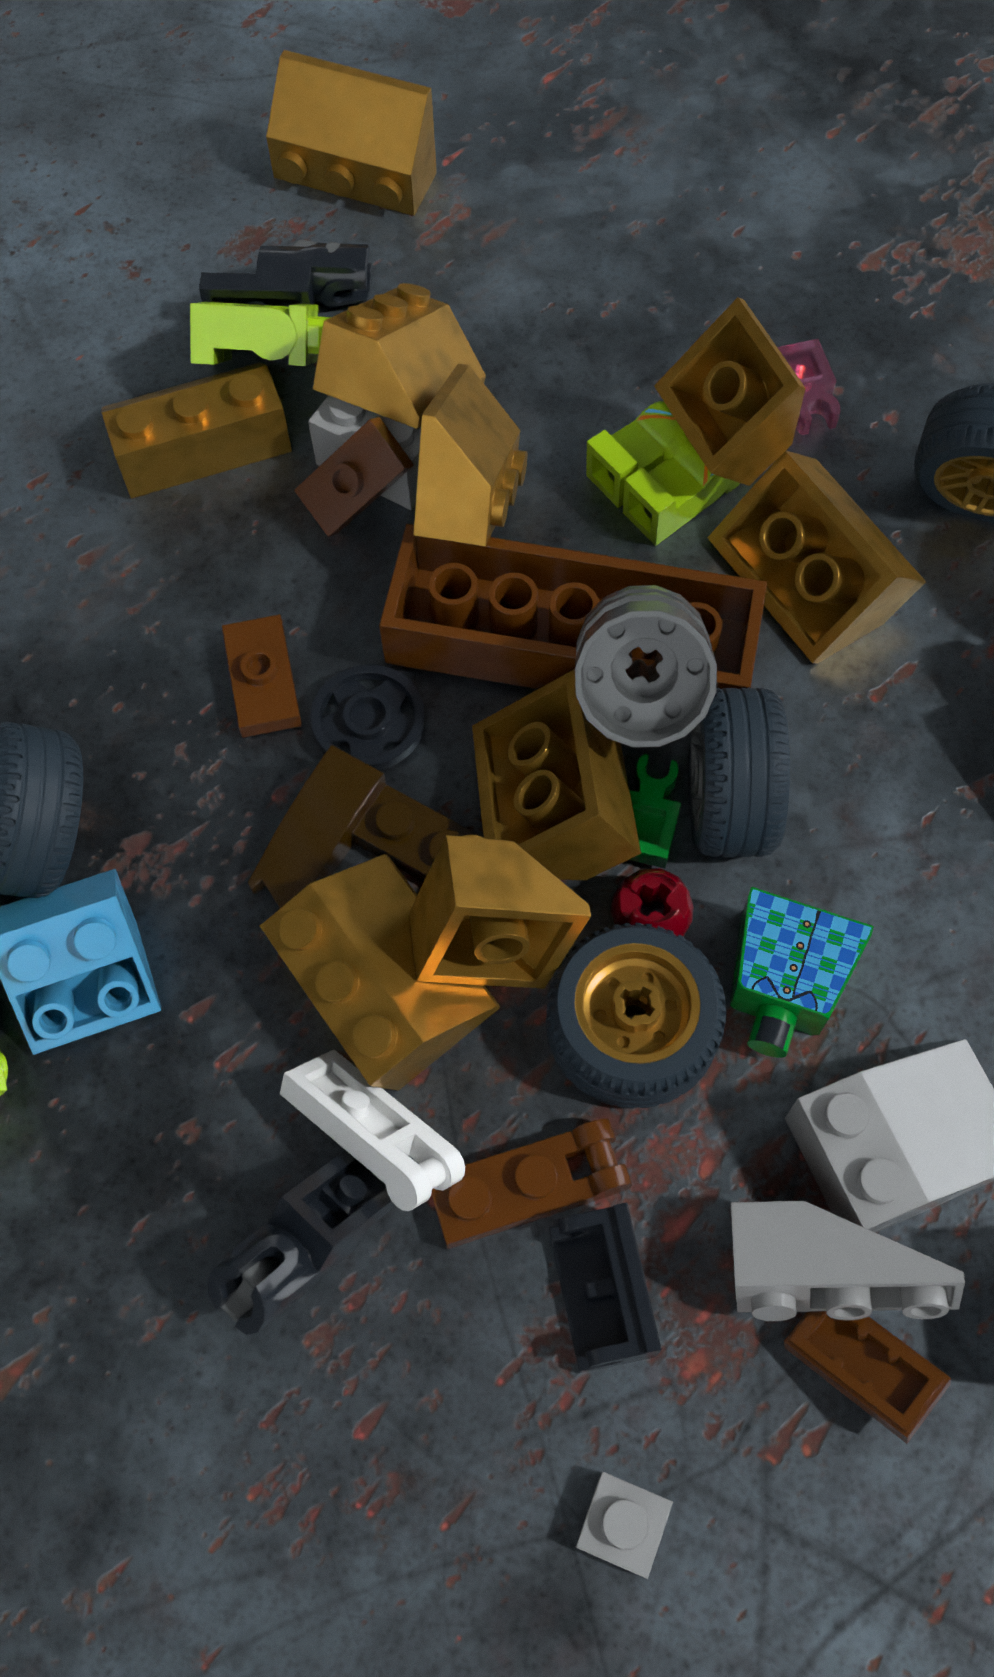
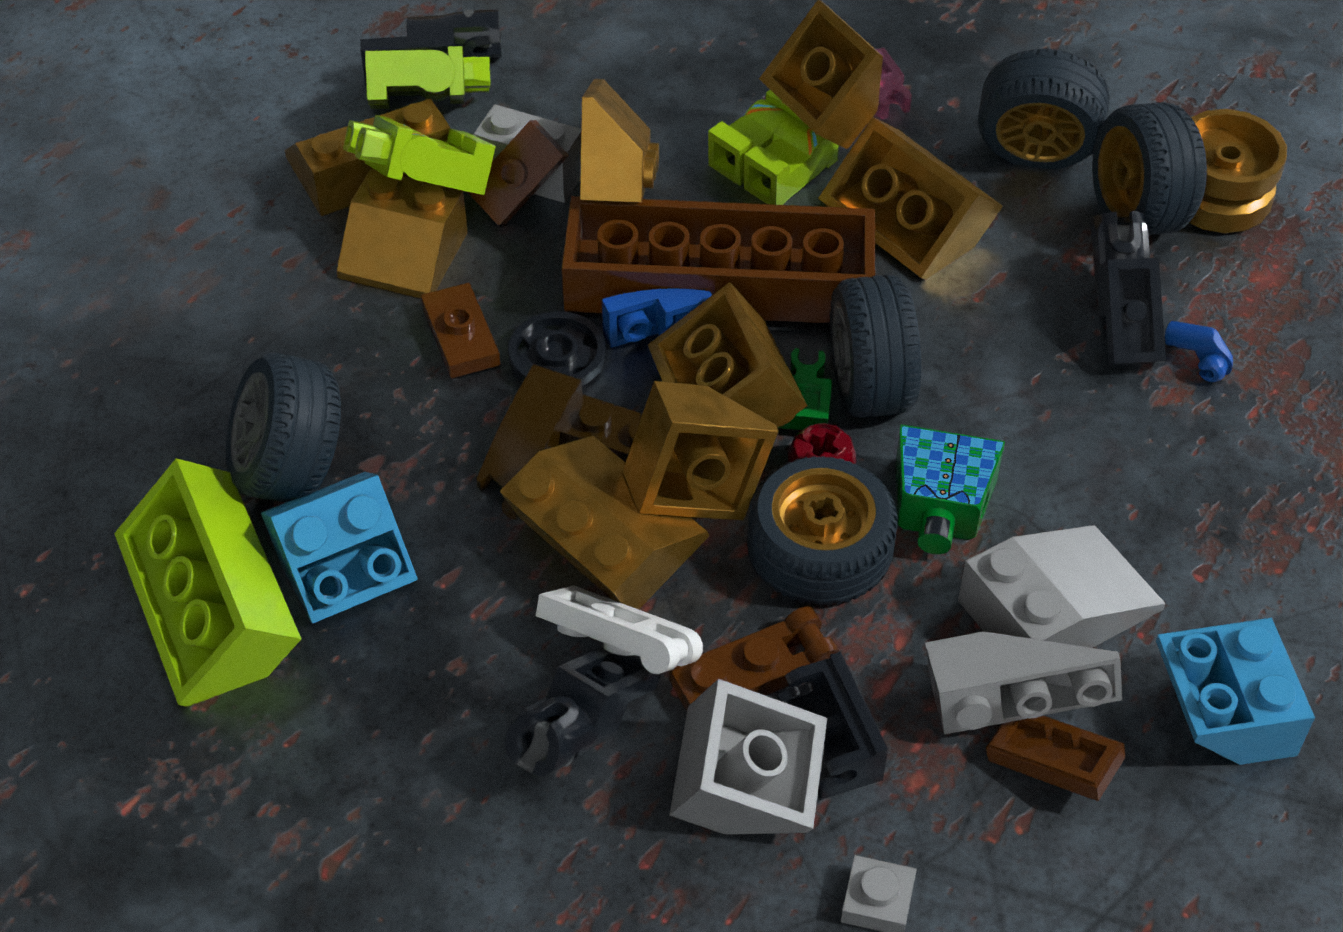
camera: 10 degrees left, 15 degrees down
pearl gold slope [313,283,486,429] -> none
dark grey wheel [575,585,717,747] -> none
none -> pearl gold slope [337,169,468,298]
none -> lime hips [343,115,496,195]
none -> blue slope [602,288,712,348]
none -> light grey slope [669,679,827,834]

